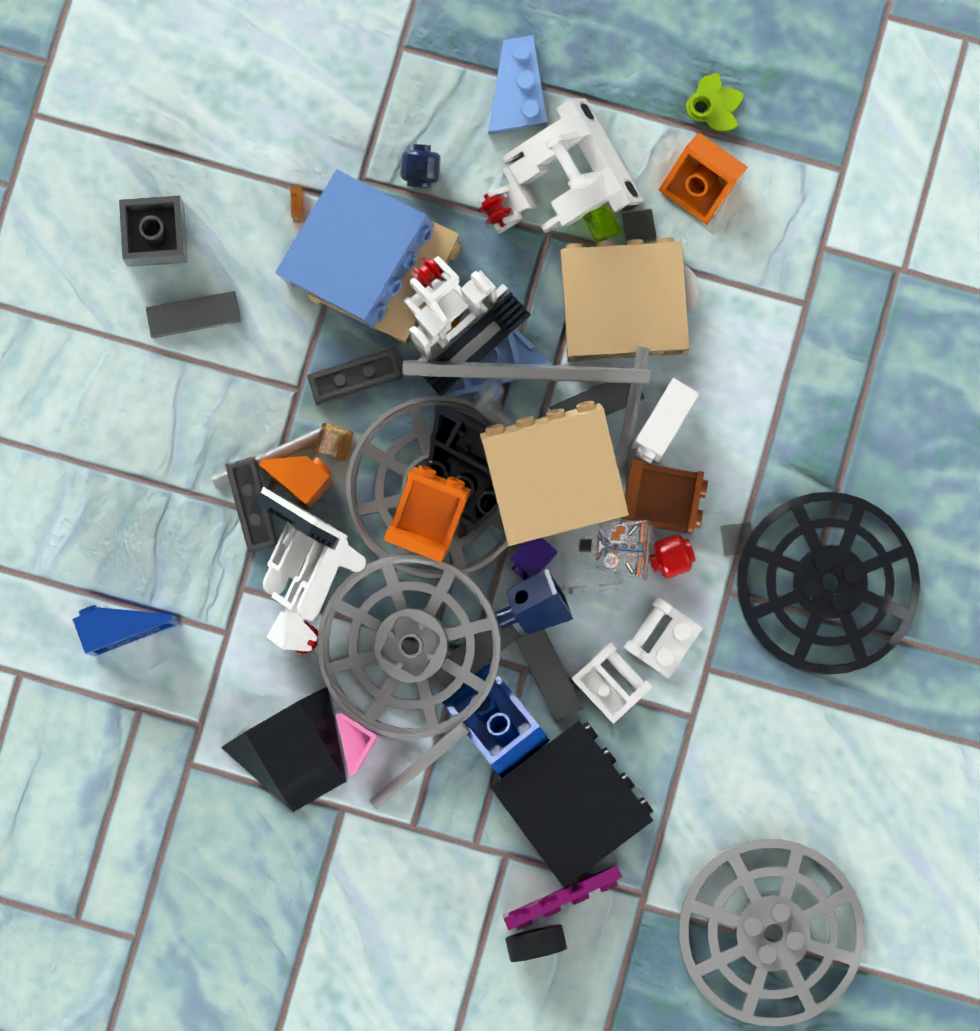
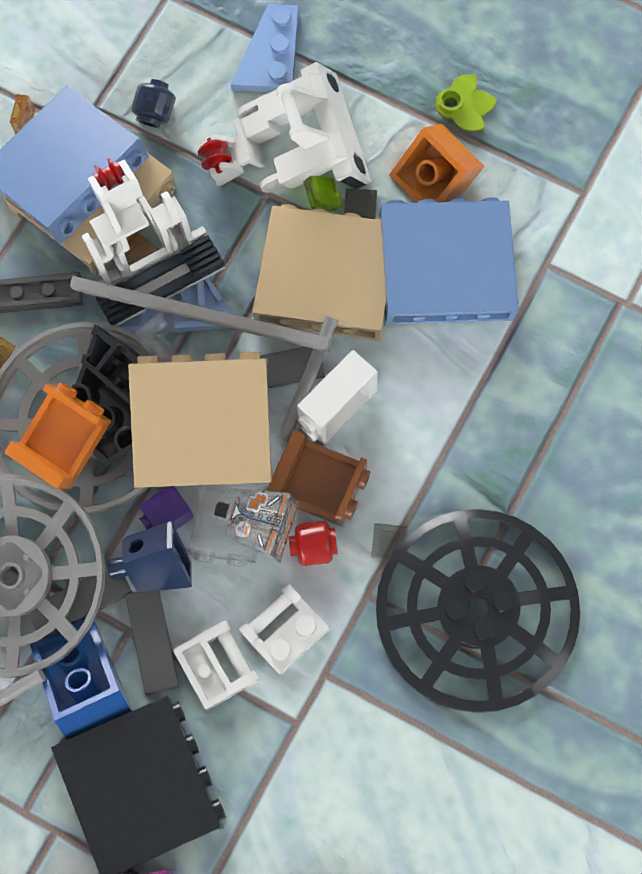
camera: 20 degrees right, 10 degrees down
none -> medium blue panel [378,197,519,325]

